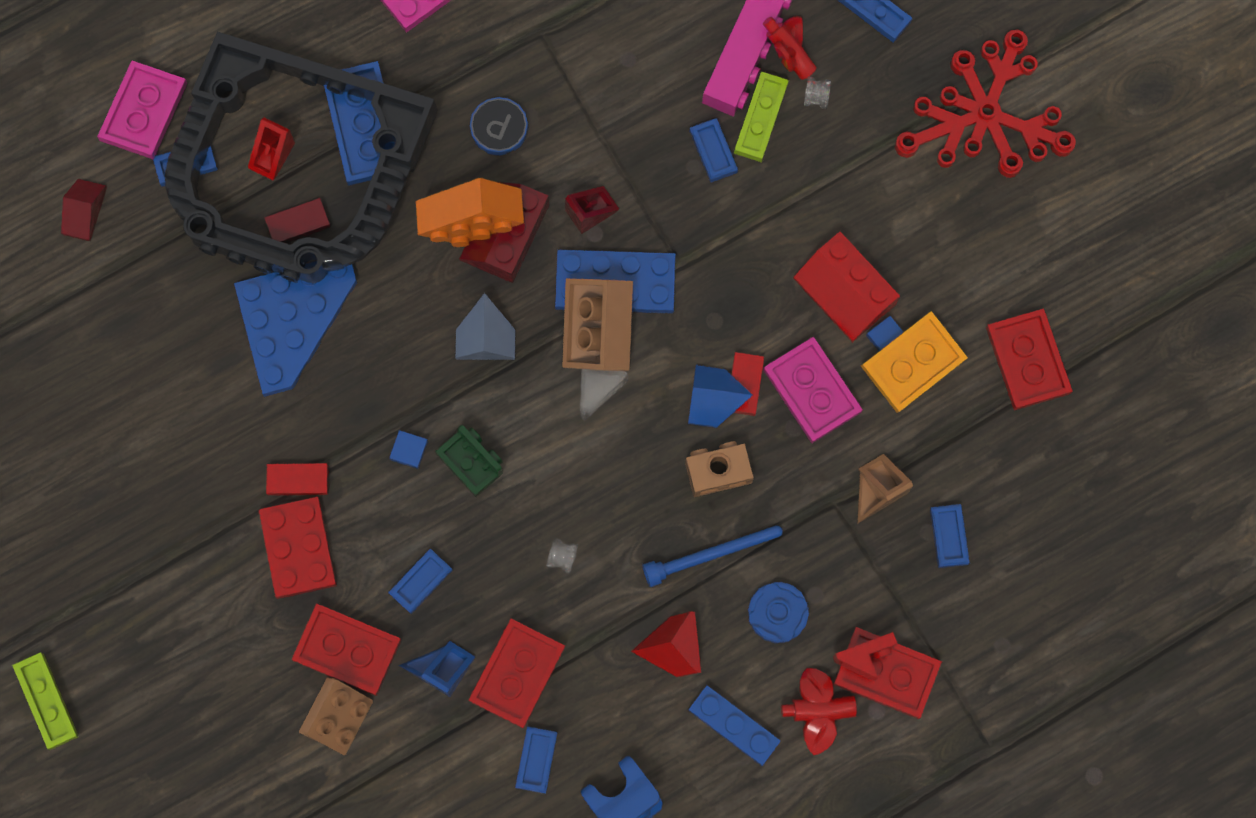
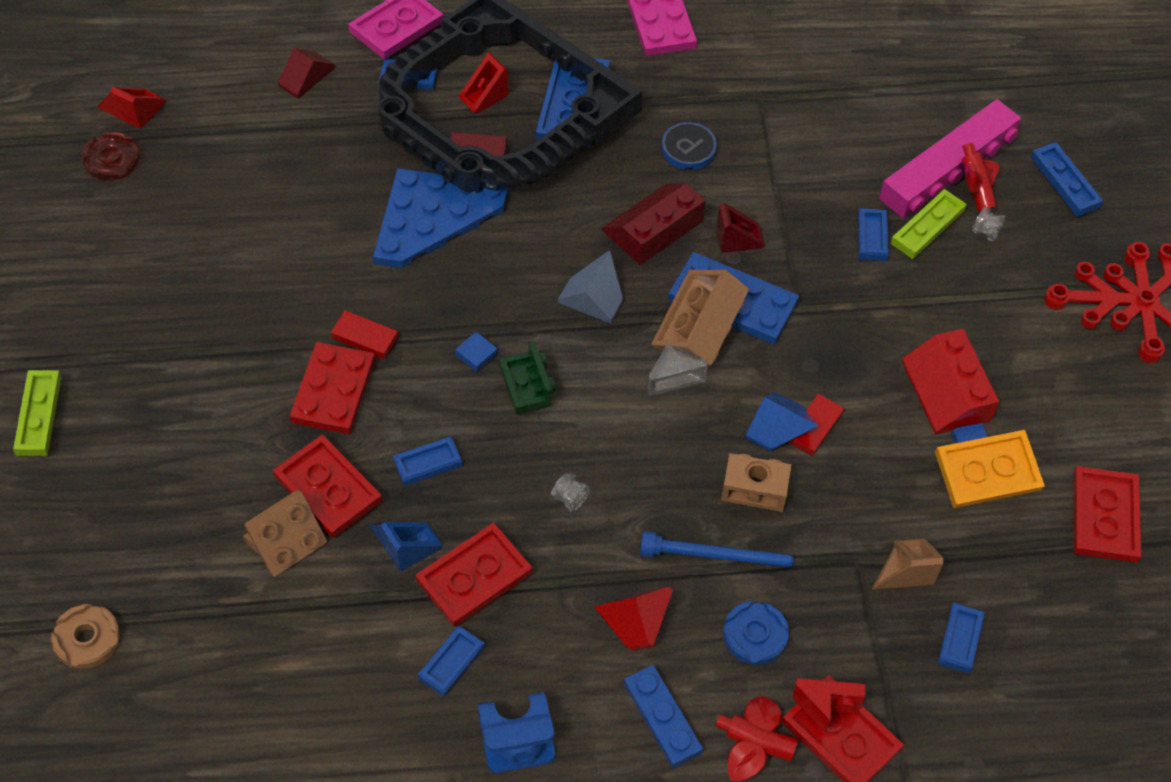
camera: 25 degrees right, 20 degrees down
orange brick [416,178,524,247] -> none
dark pink plate [763,337,863,443] -> none

